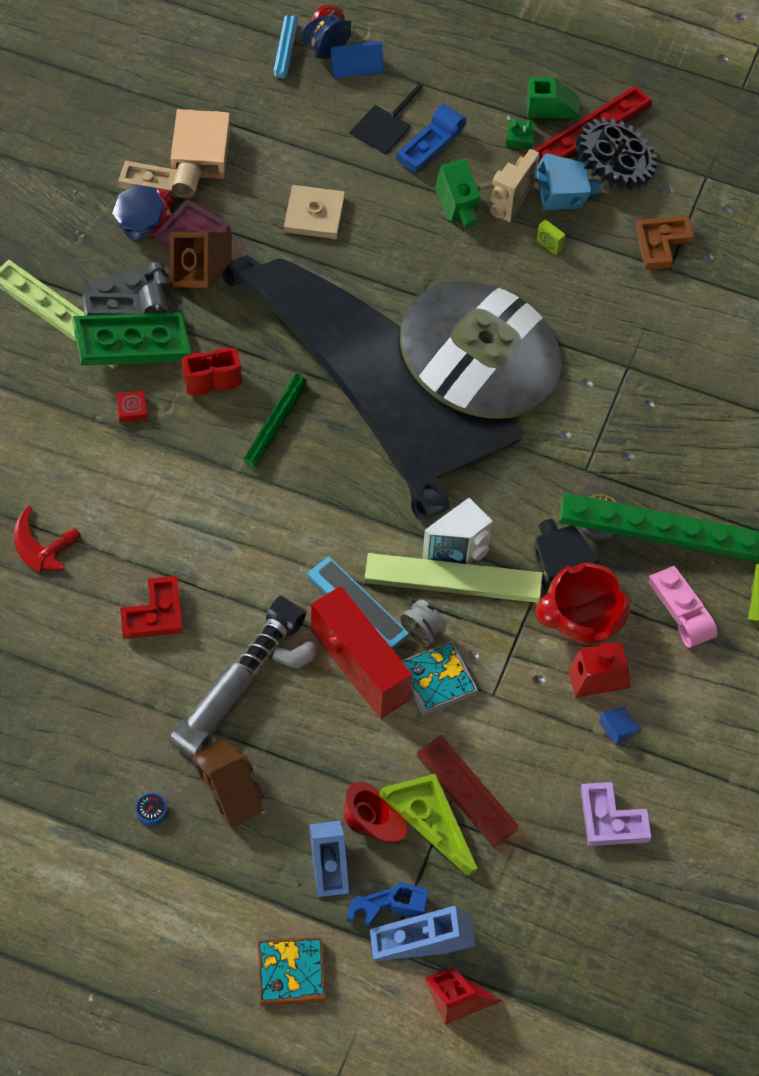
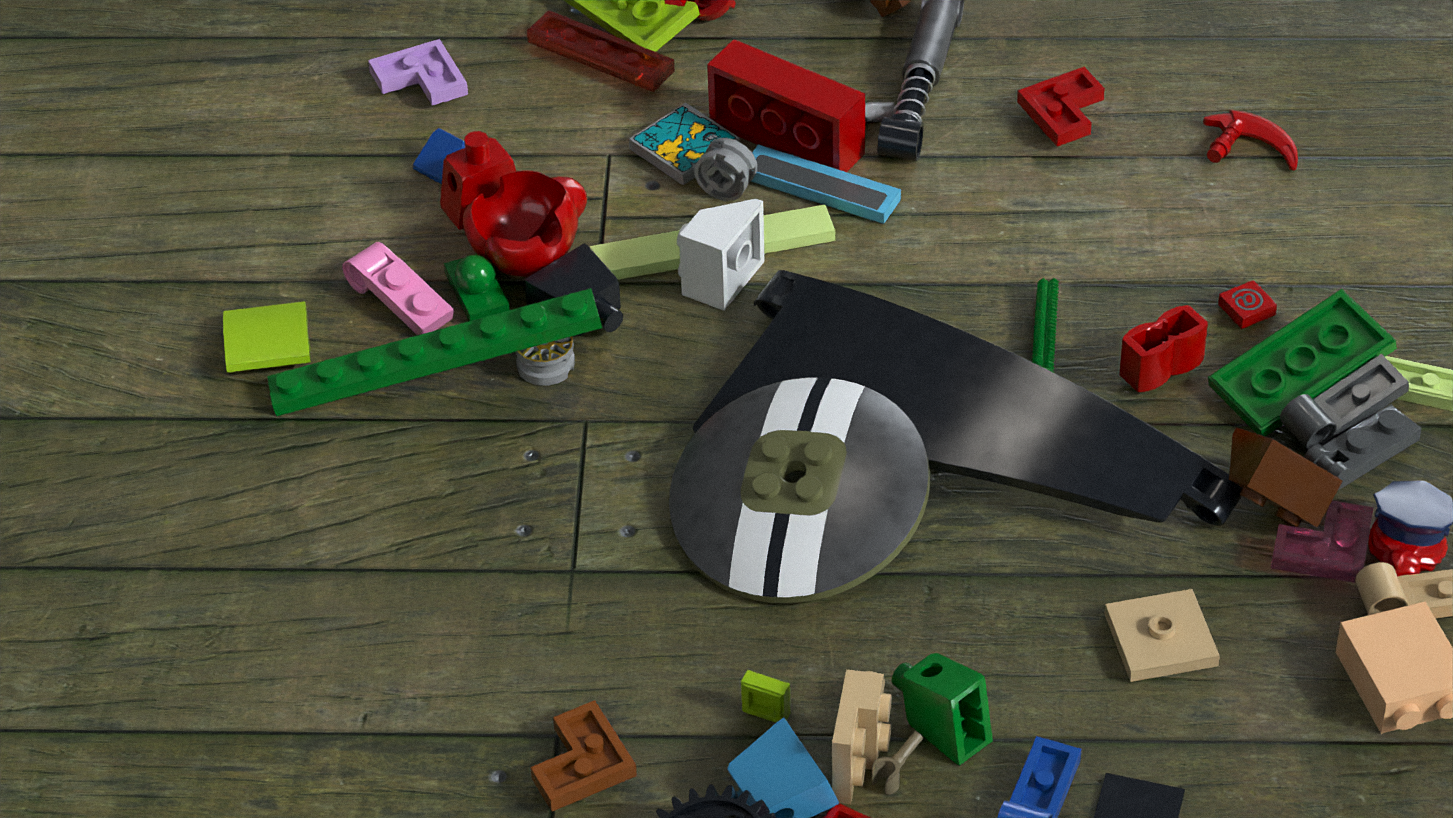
camera: 165 degrees right, 15 degrees down
none -> green tile [444,254,510,321]

